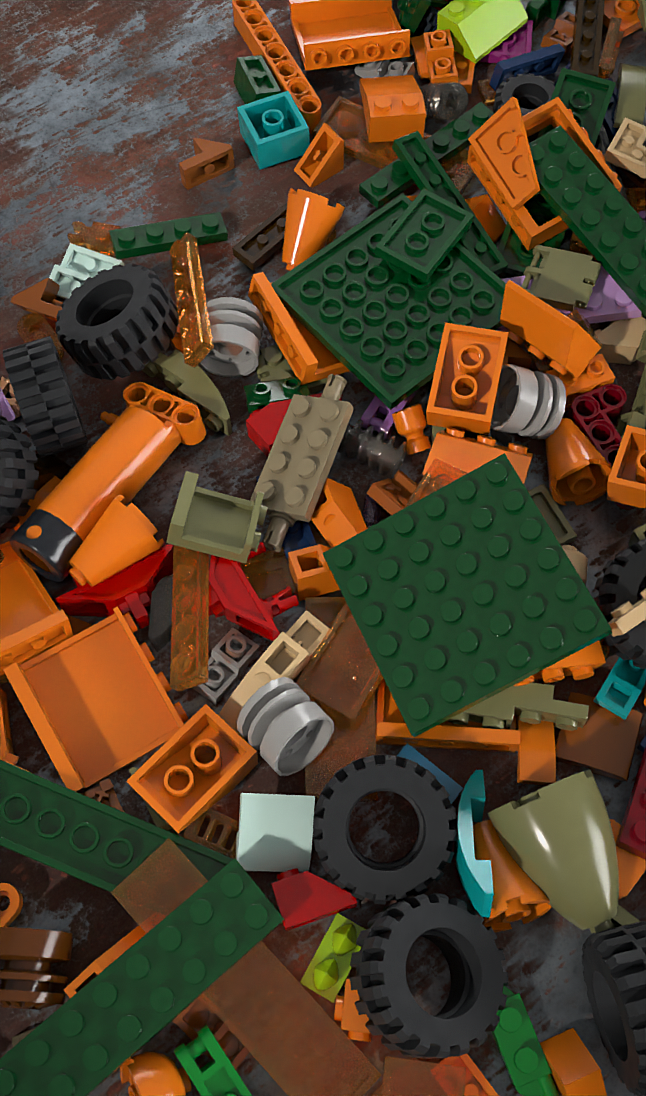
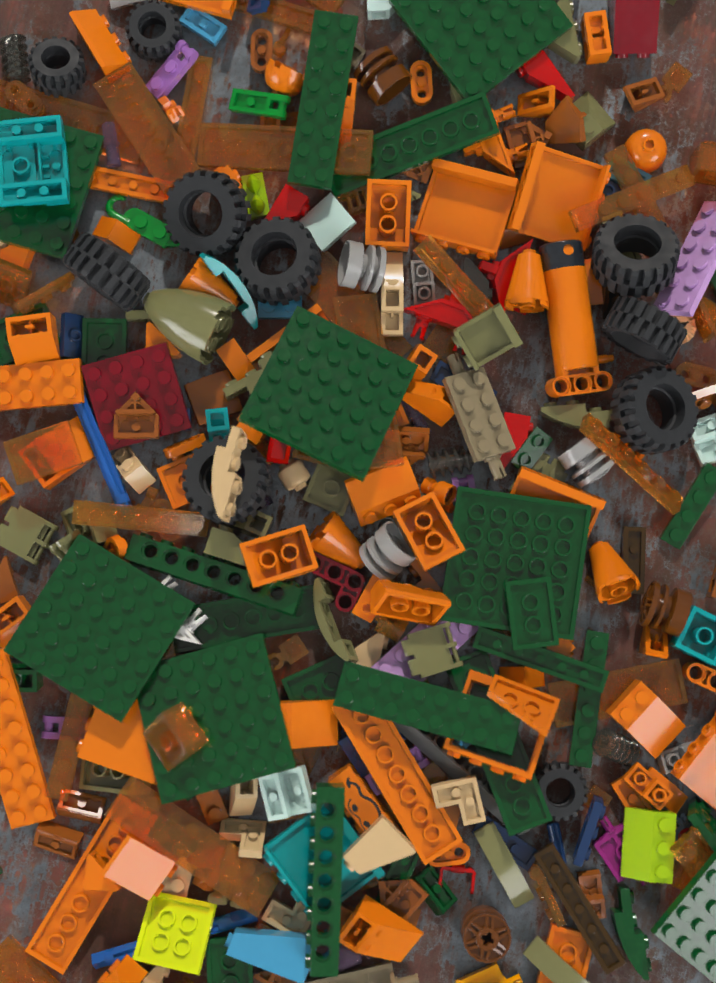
camera: 140 degrees right, 20 degrees up
none -> reddish brown wheel [639,580,692,637]

